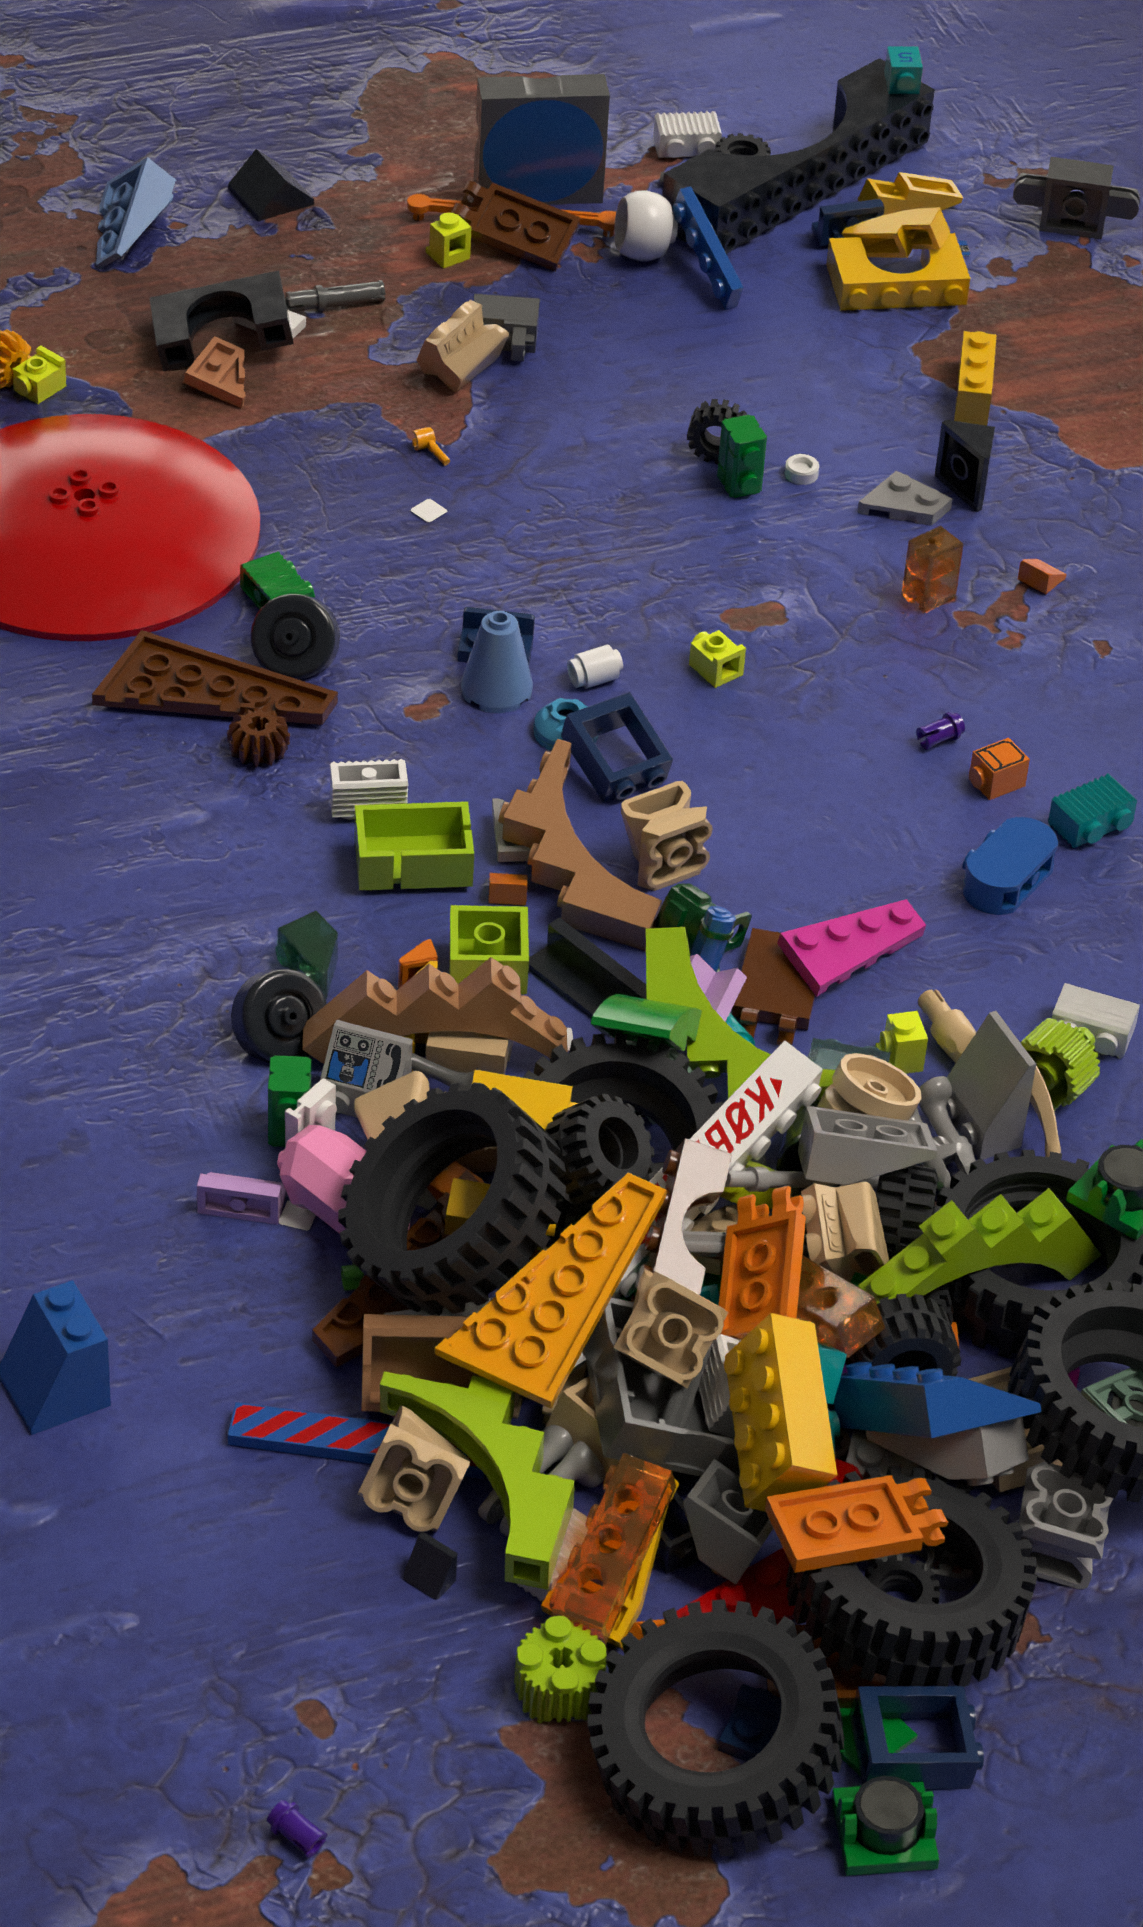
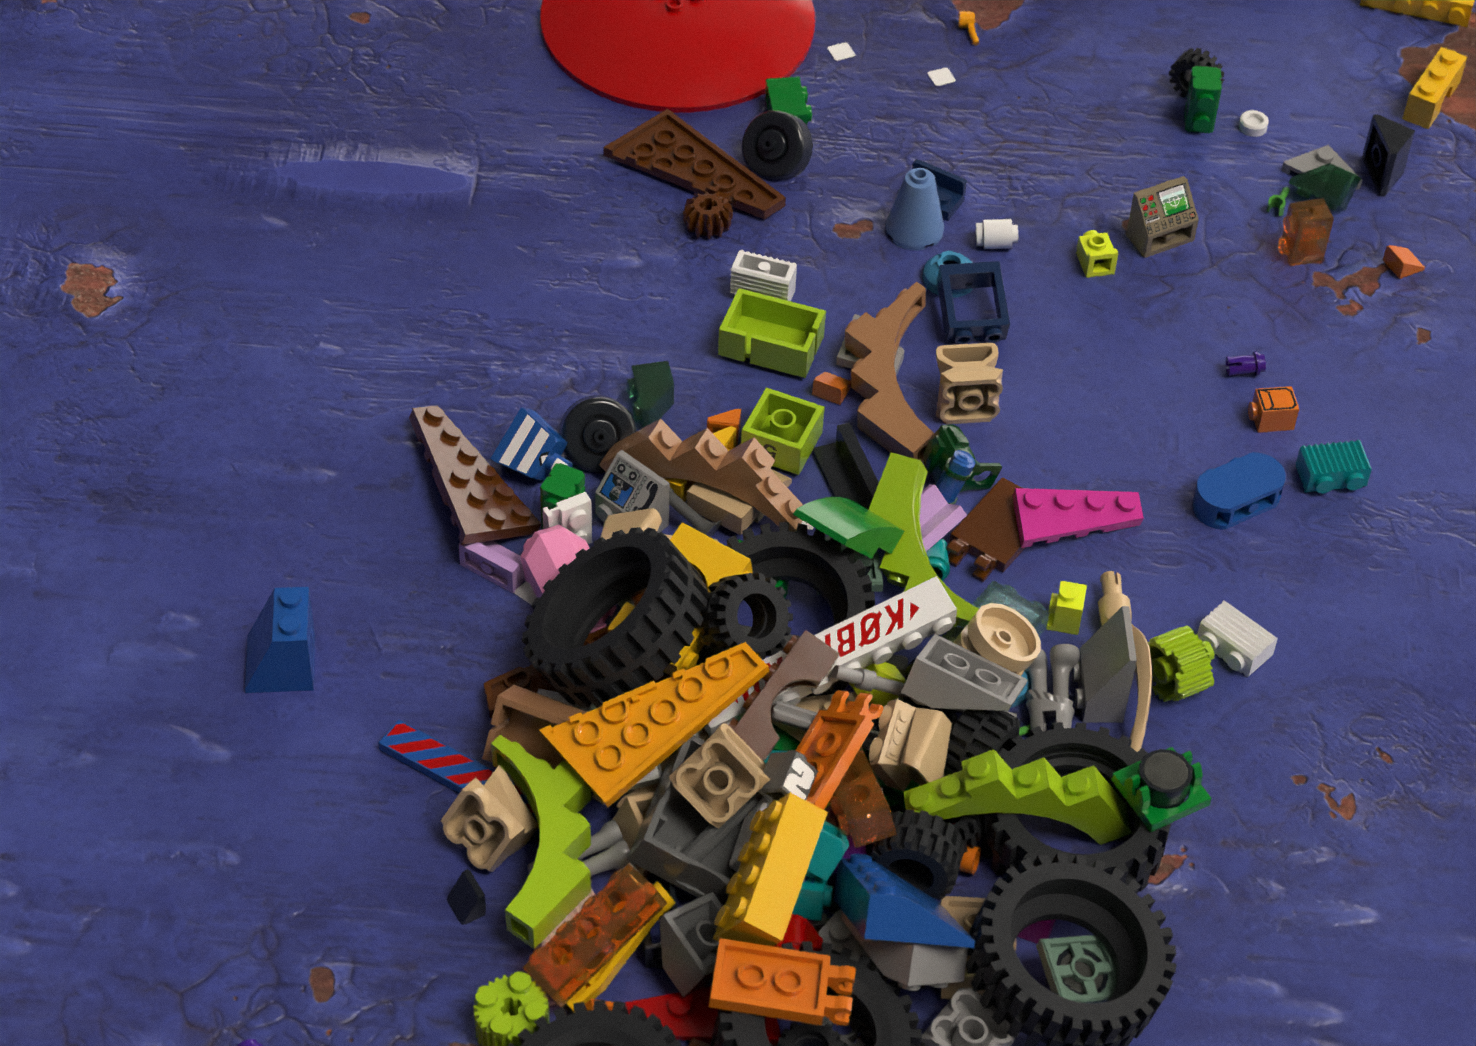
camera: 25 degrees right, 5 degrees up
none -> reddish brown wing [409,405,541,545]
none -> blue torso [490,407,573,480]
none -> dark grey brick [758,750,818,803]
none -> white sticker [828,42,855,61]
none -> dark tan slope [1126,176,1199,258]
none -> bright green hand [1267,187,1290,216]
none -> clear green slope [1288,163,1361,211]

